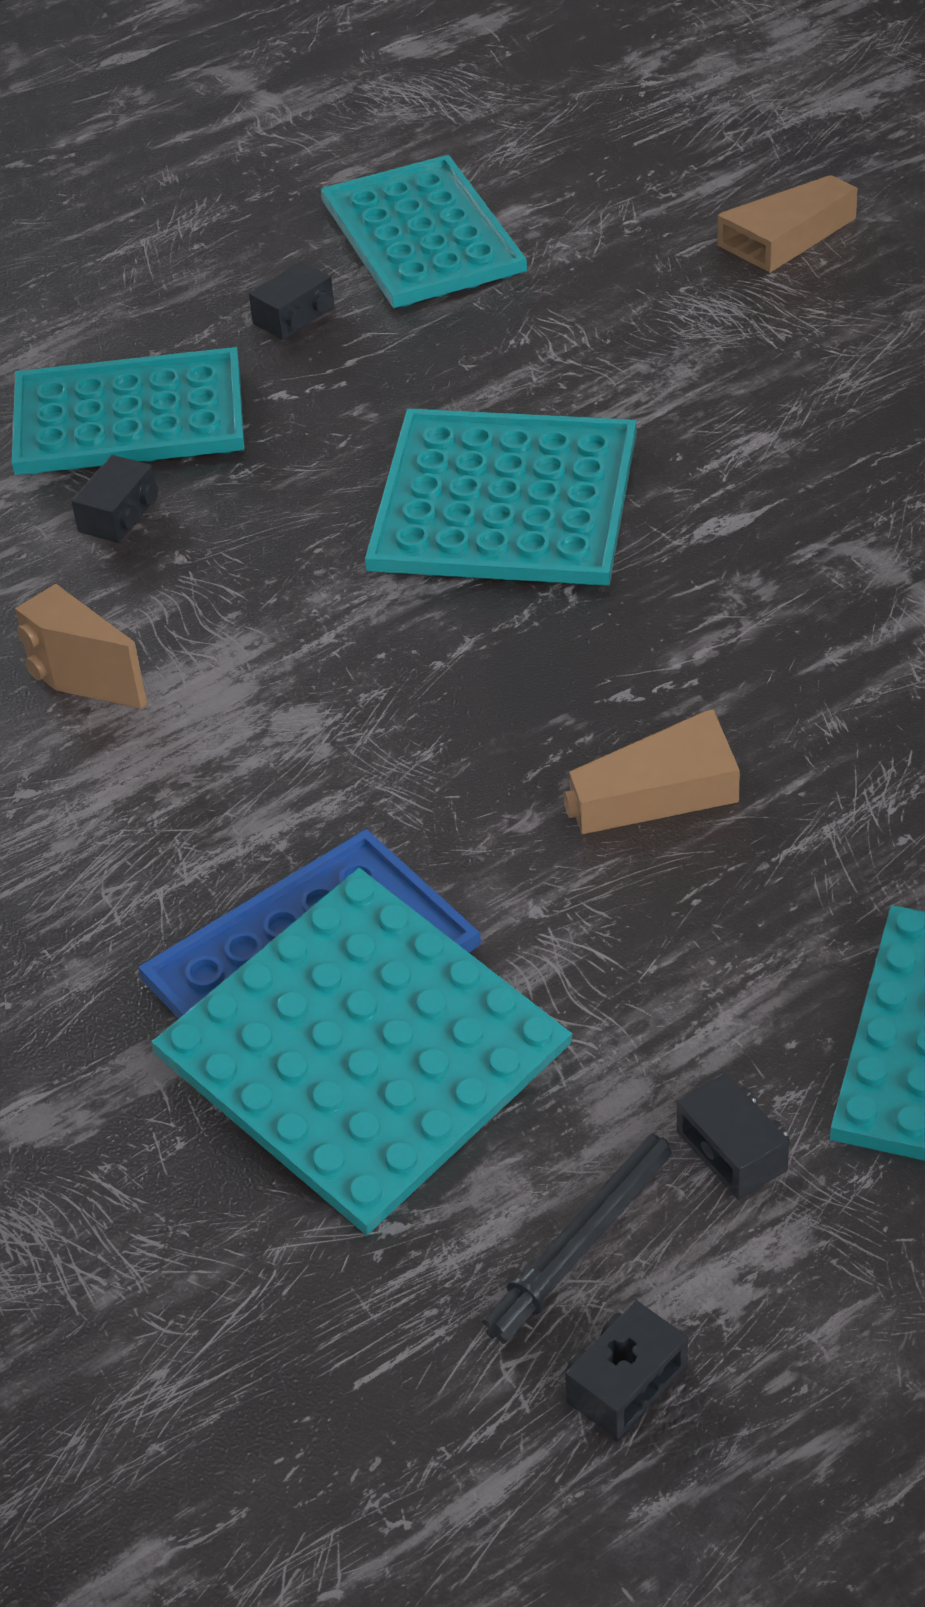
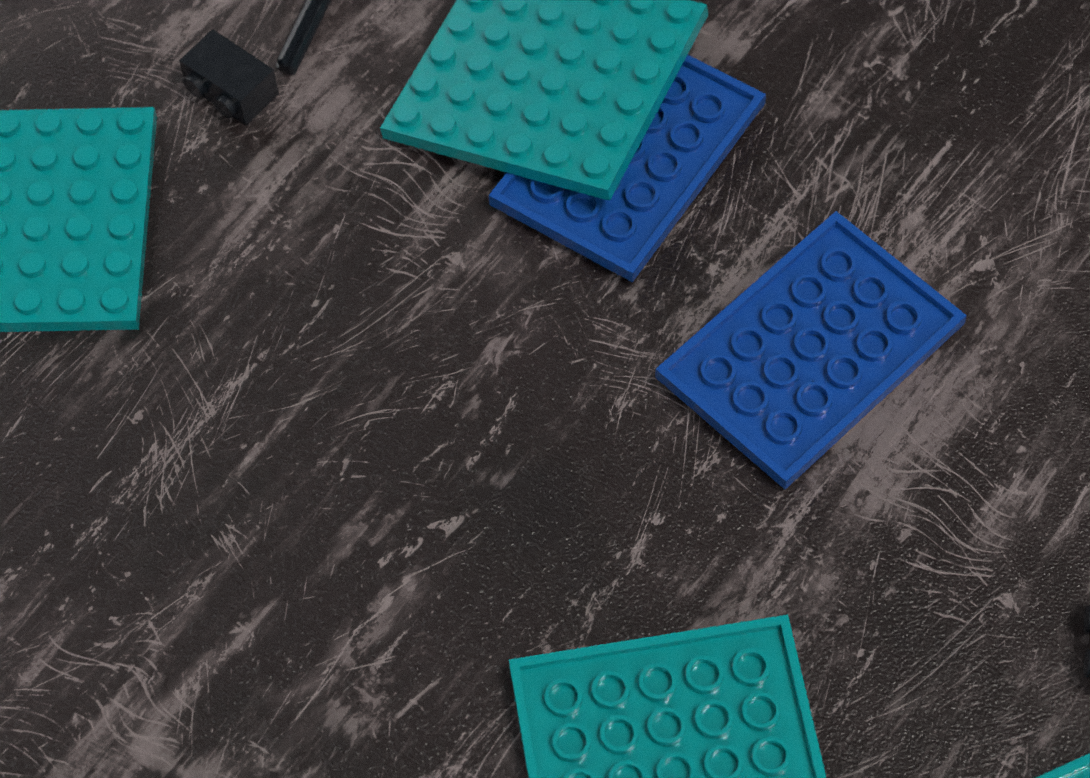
camera: 160 degrees right, 15 degrees up
medium nougat slope [15,584,148,709] -> none
medium nougat slope [563,710,740,834] -> none
none -> blue plate [655,211,967,490]

